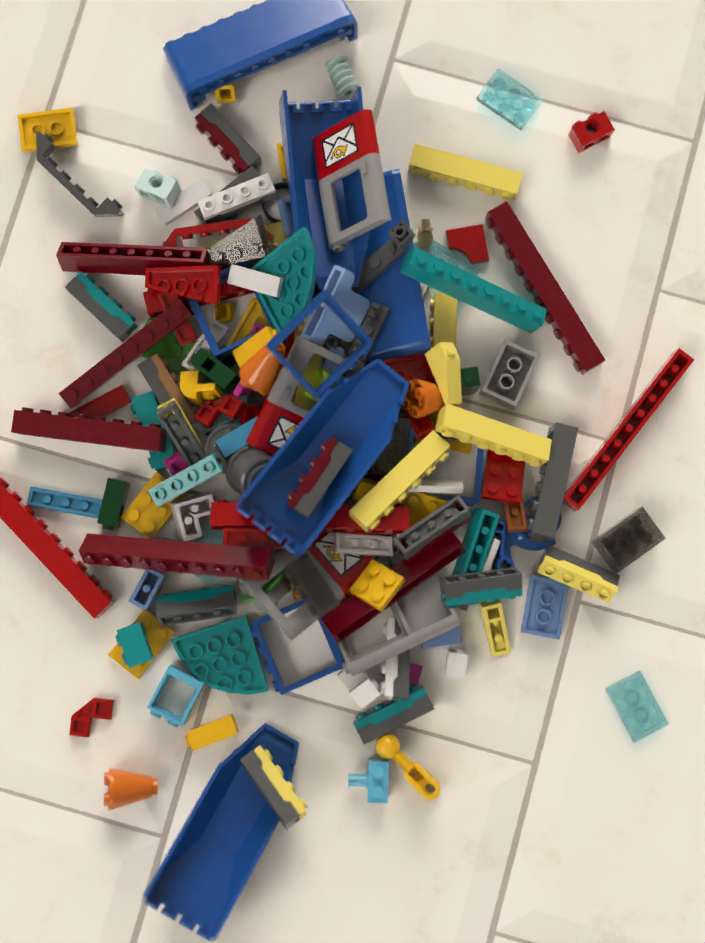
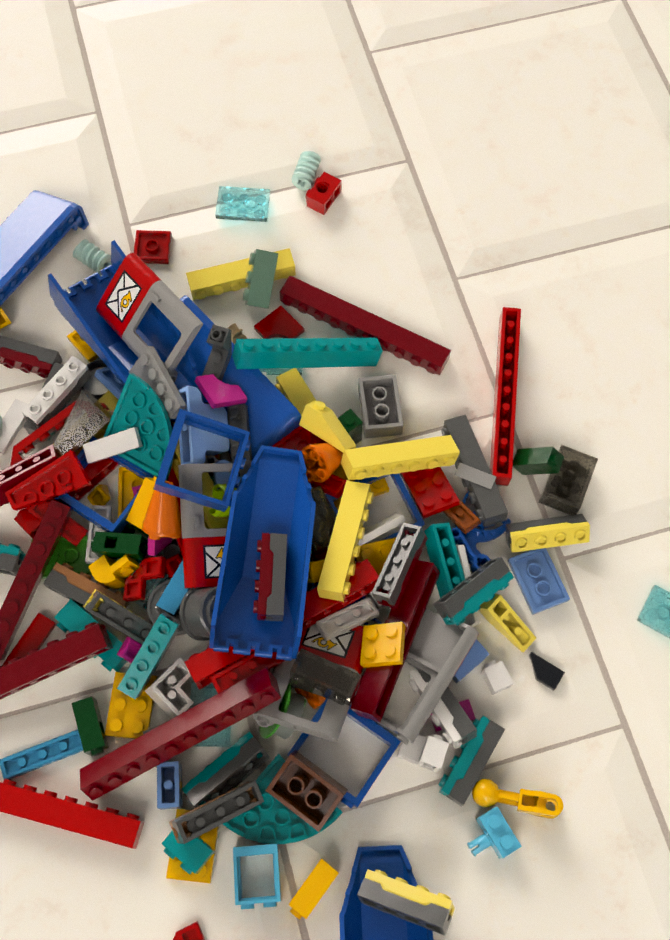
camera: 30 degrees left, 15 degrees down
none -> light grey wing [129,346,187,419]
none -> red tile [134,230,172,264]
none -> dark grey piece [169,781,264,844]
none -> dark pink tile [195,374,248,409]
none -> sand green brick [242,249,278,309]
none -> reddish brown brick [265,750,348,832]
none -> light aqua piece [291,151,321,191]
none -> light grey sticker [455,463,496,489]
none -> dark green brick [513,446,564,475]
none -> black tile [529,652,565,691]

